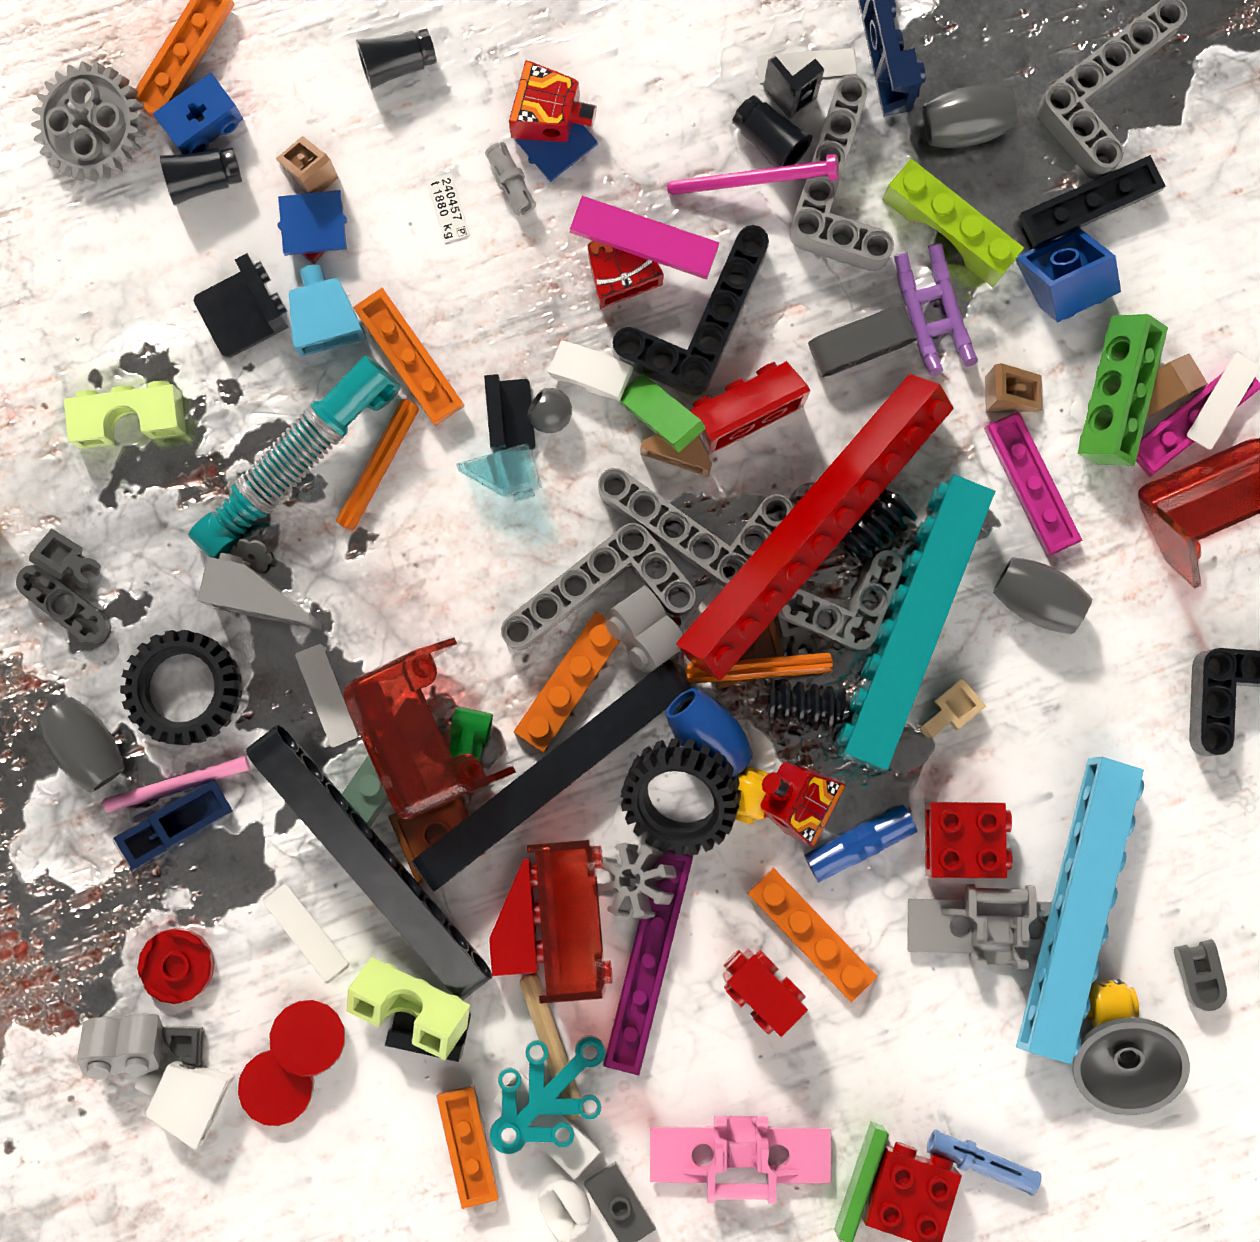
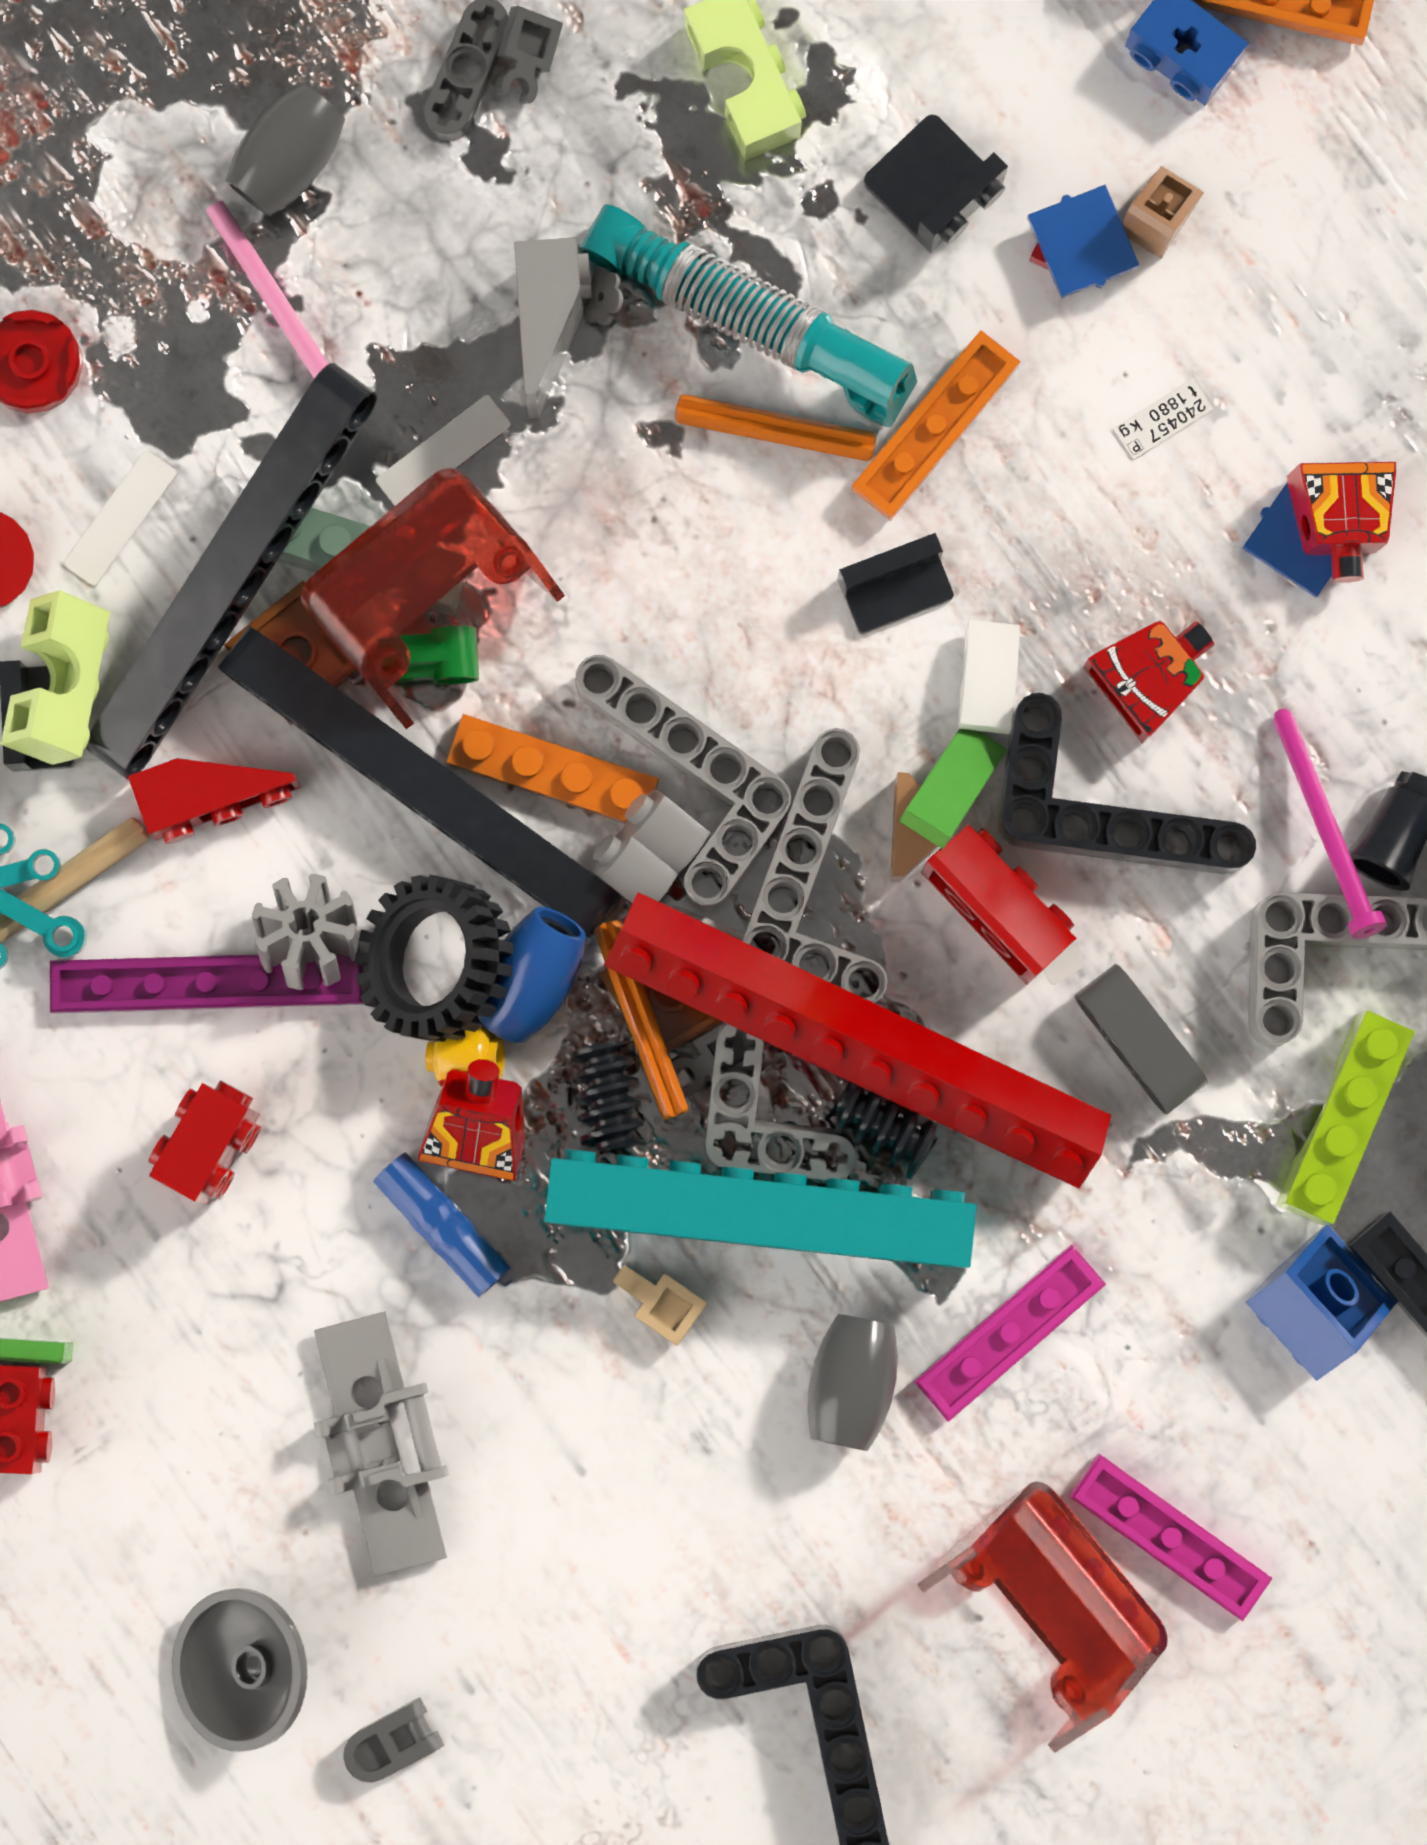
camera: 70 degrees right, 0 degrees up
dark blue slope [113,780,233,874] -> none
black tyre [120,630,242,745] -> none
black plant [160,148,242,206] -> none
medium azure torso [289,265,367,357] -> none
black plant [356,28,437,90] -> none
clear light blue slope [456,444,543,502] -> none
light grey pin [485,142,536,216] -> none
dark grey piece [527,388,572,433] -> none
clear red windscreen [527,838,613,1004] -> none
dark pink tile [570,196,719,280] -> none
orange plate [747,868,878,1003] -> none
medium lavender piece [894,243,978,376] -> none
red brick [925,802,1013,878] -> none
medium blue pin [927,1129,1041,1196] -> none
medium nougat slope [985,363,1043,412] -> none
medium azure brick [1016,757,1144,1065] -> none
bright green brick [1077,314,1168,466] -> none
yellow head [1085,979,1139,1028] -> none
medium nougat slope [1146,353,1208,419] -> none
white sticker [1187,352,1260,450] -> none

